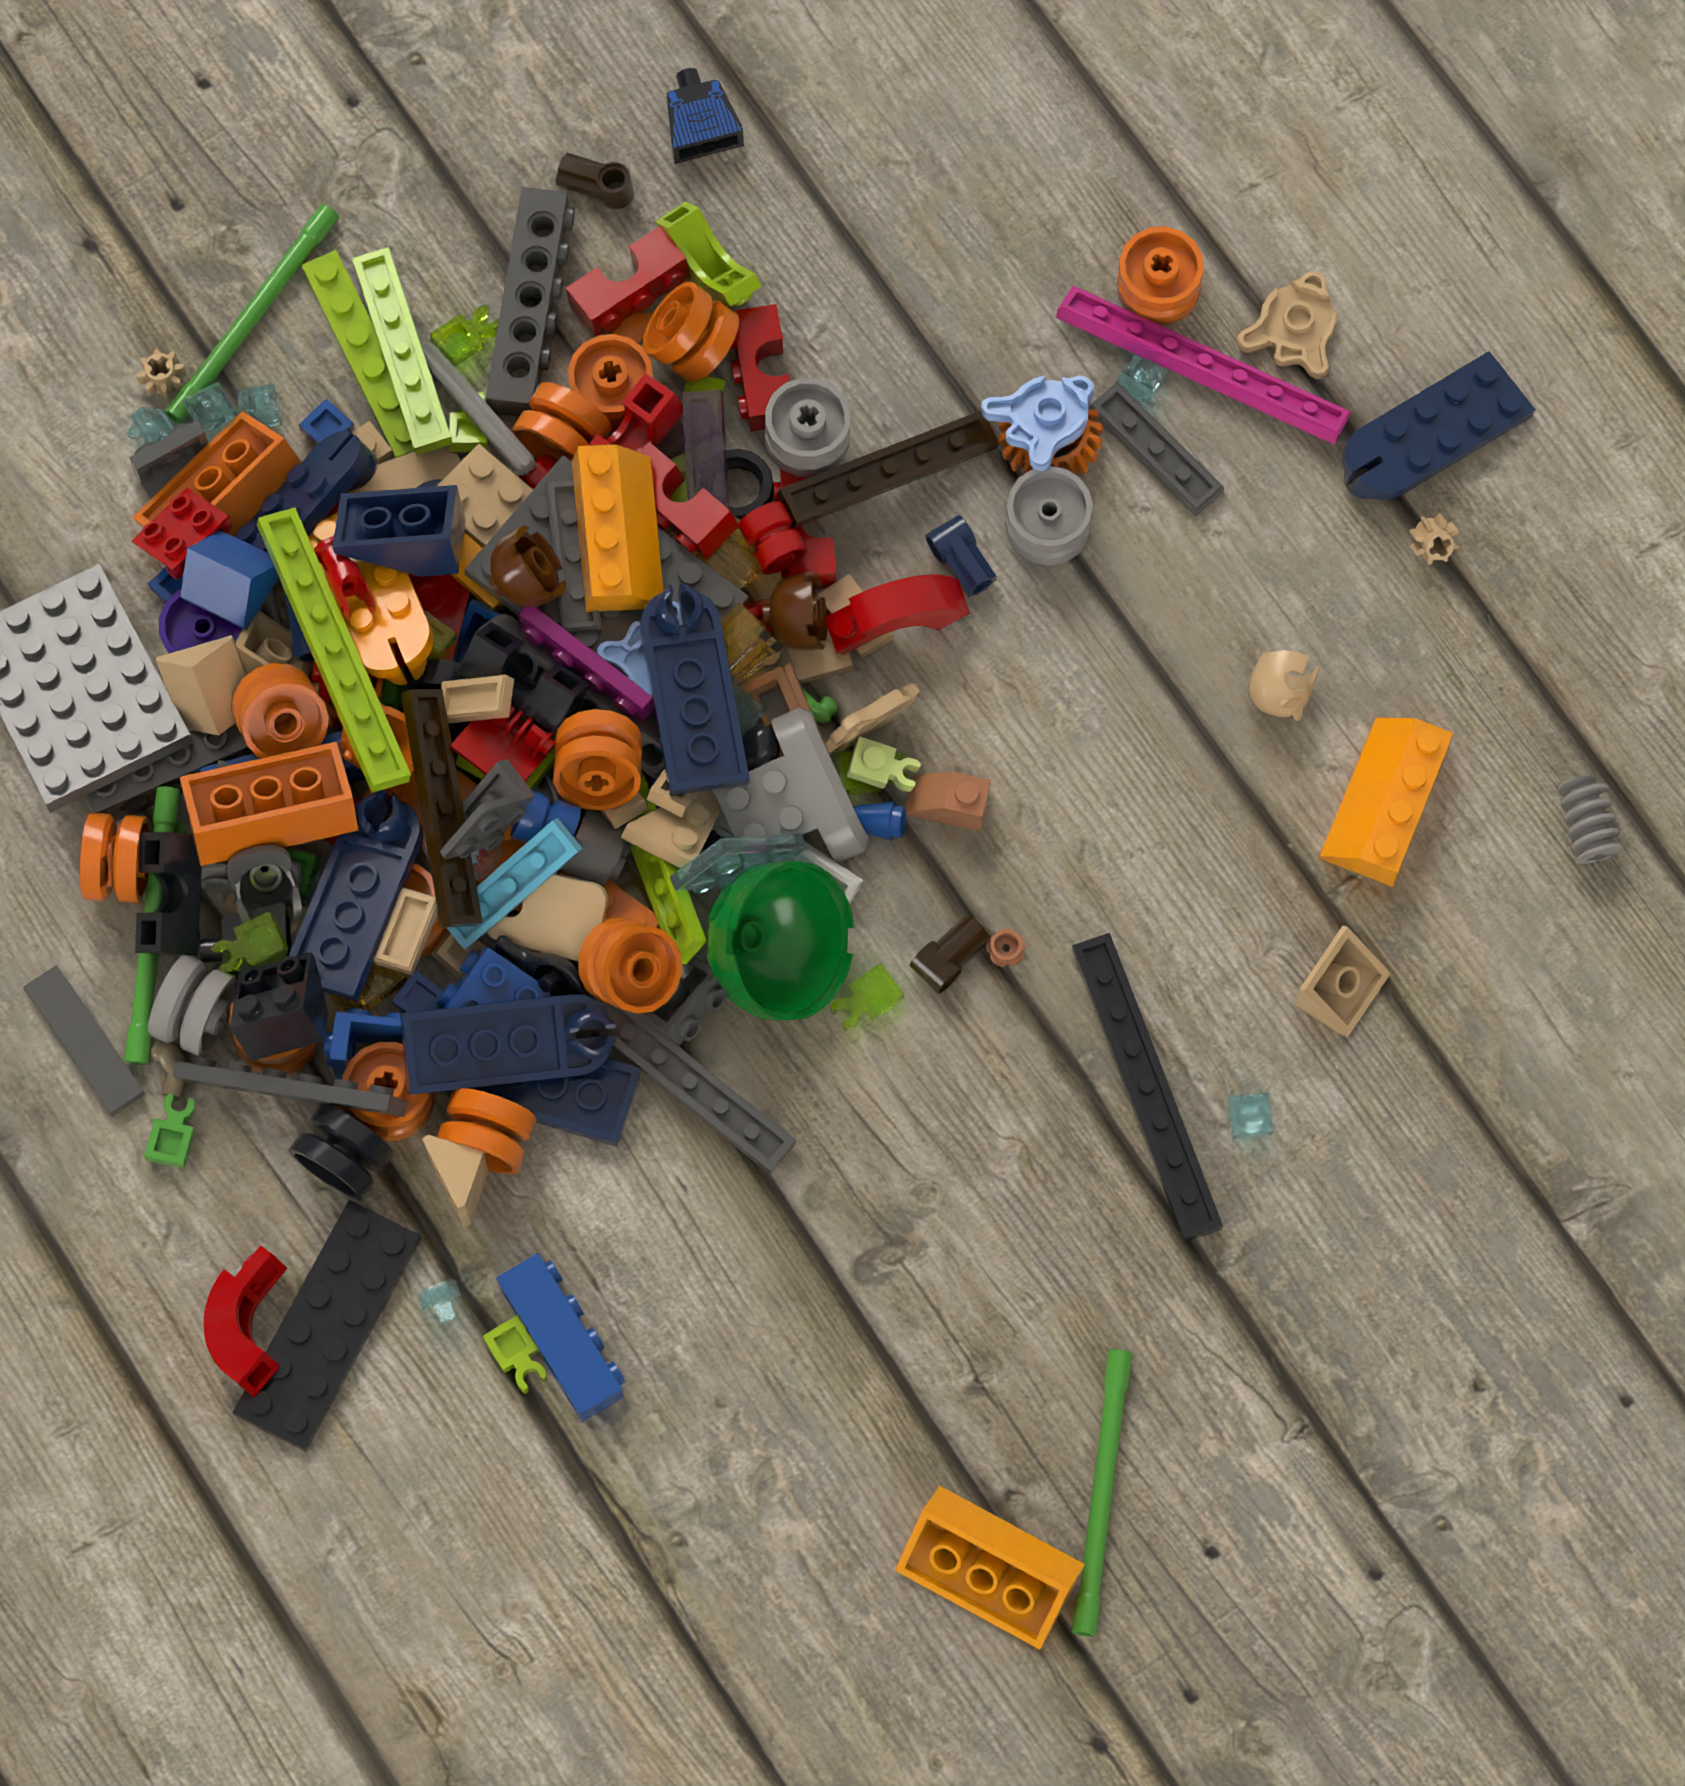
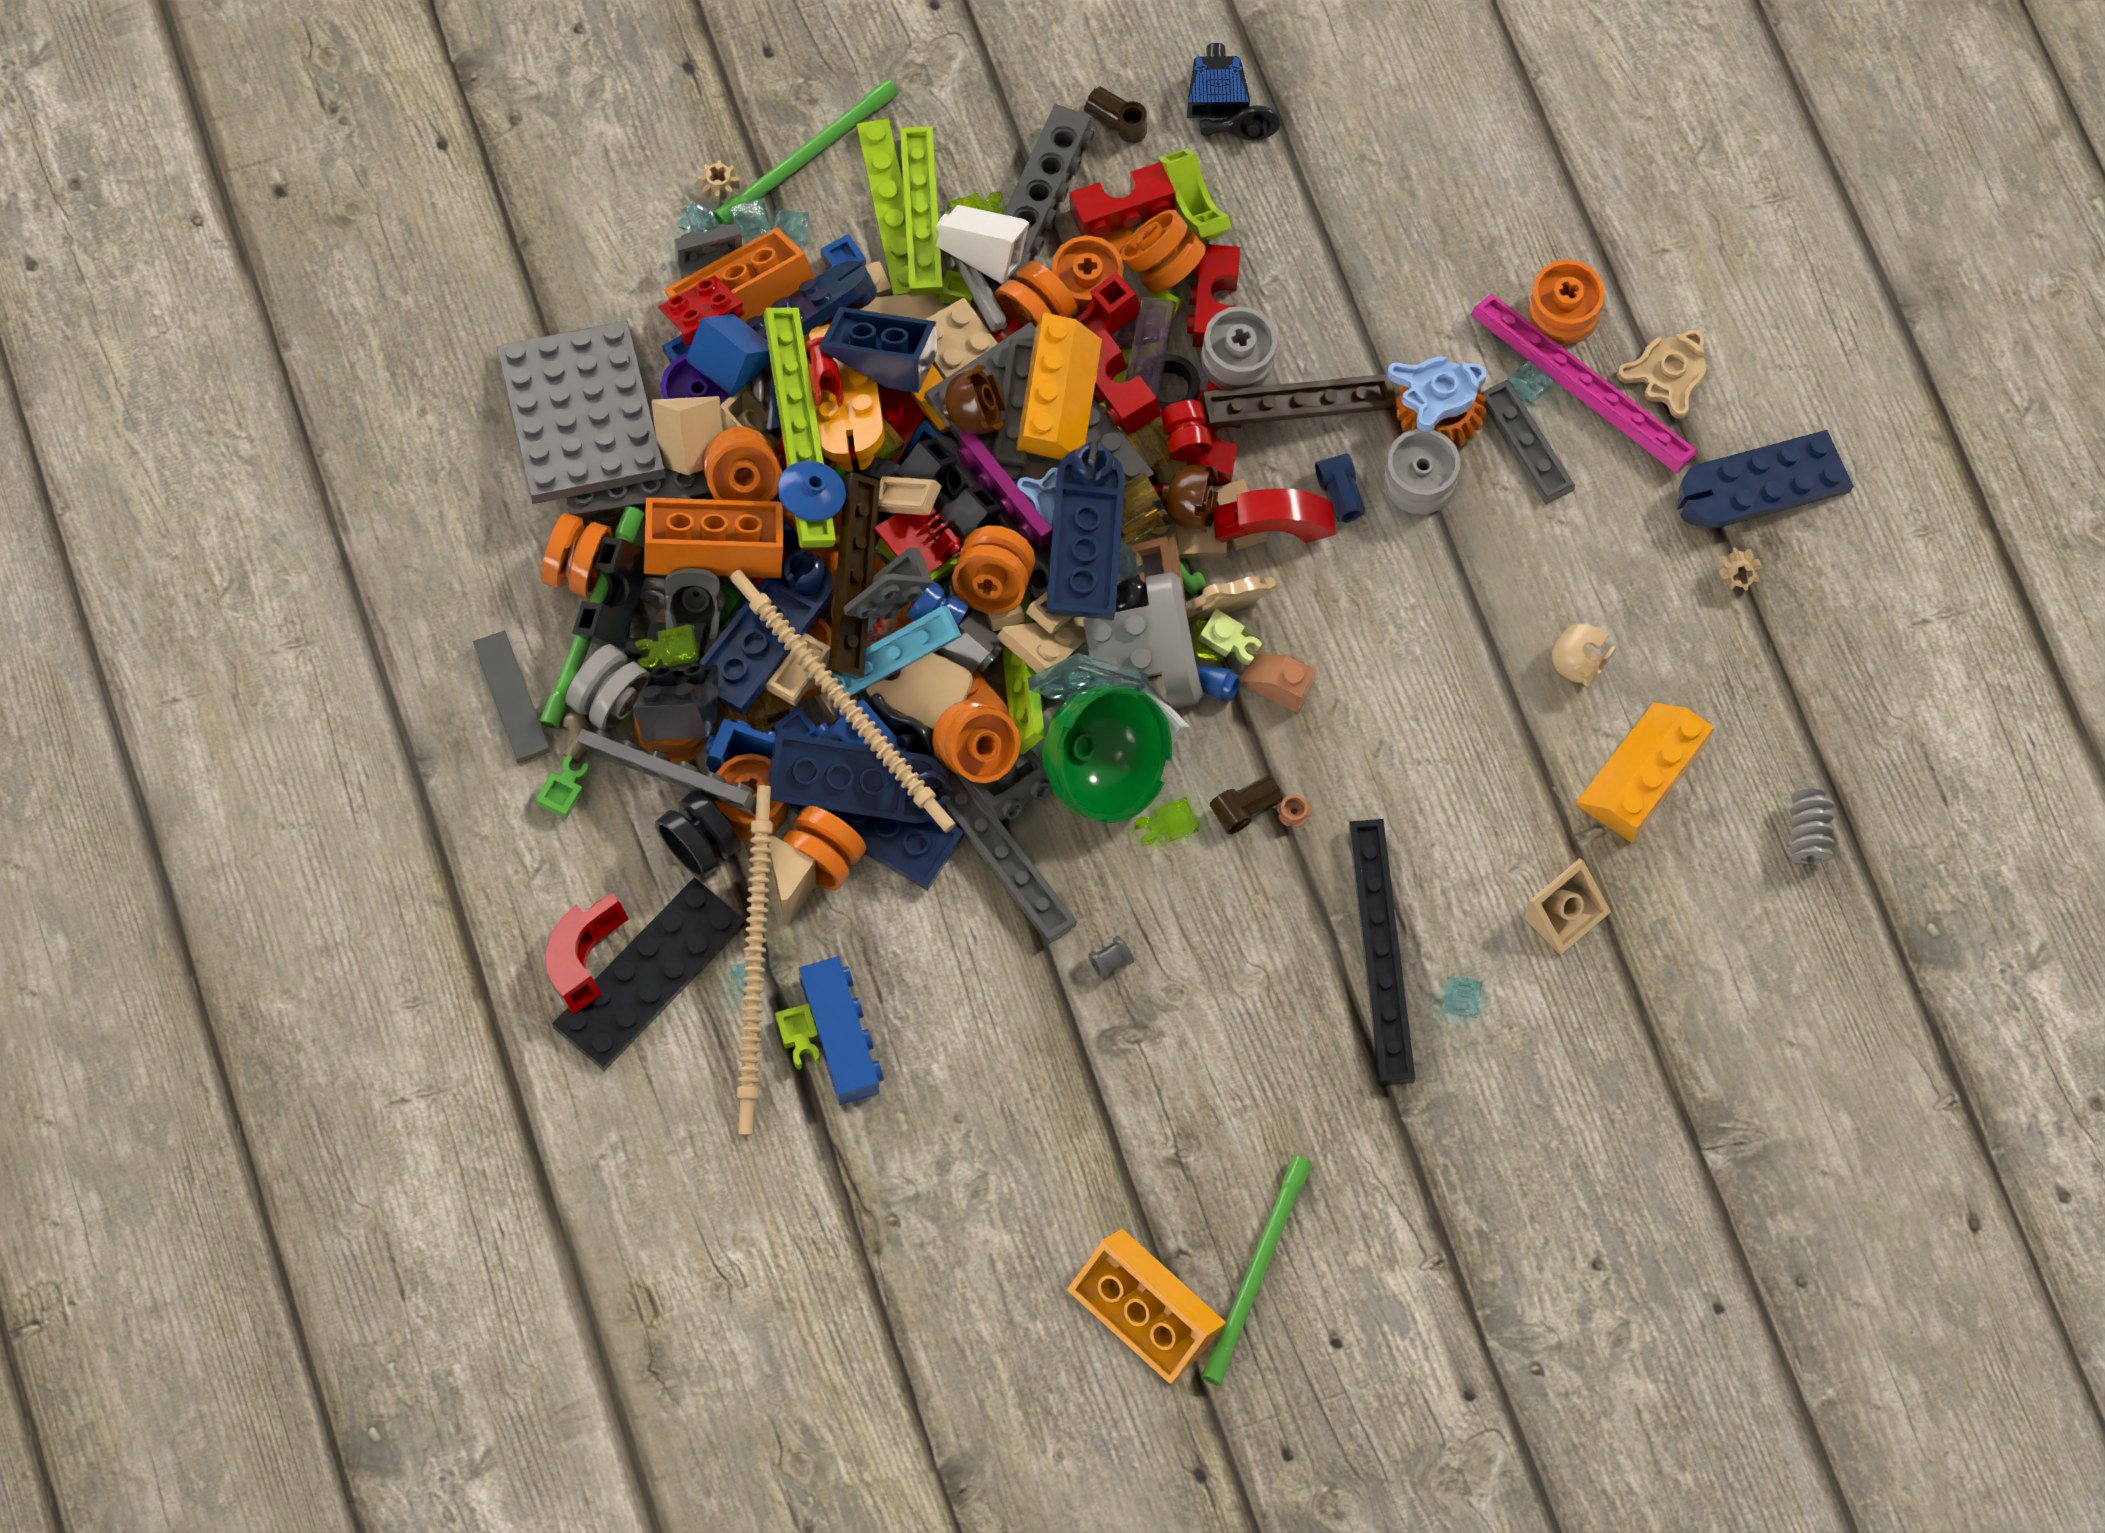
camera: 10 degrees right, 5 degrees down
none -> tan hose [730,569,956,833]
none -> tan hose [737,785,773,1135]
none -> blue dish [778,461,846,522]
none -> white slope [936,205,1029,284]
none -> dark grey bush [1088,936,1134,980]
none -> black piece [1199,105,1281,141]

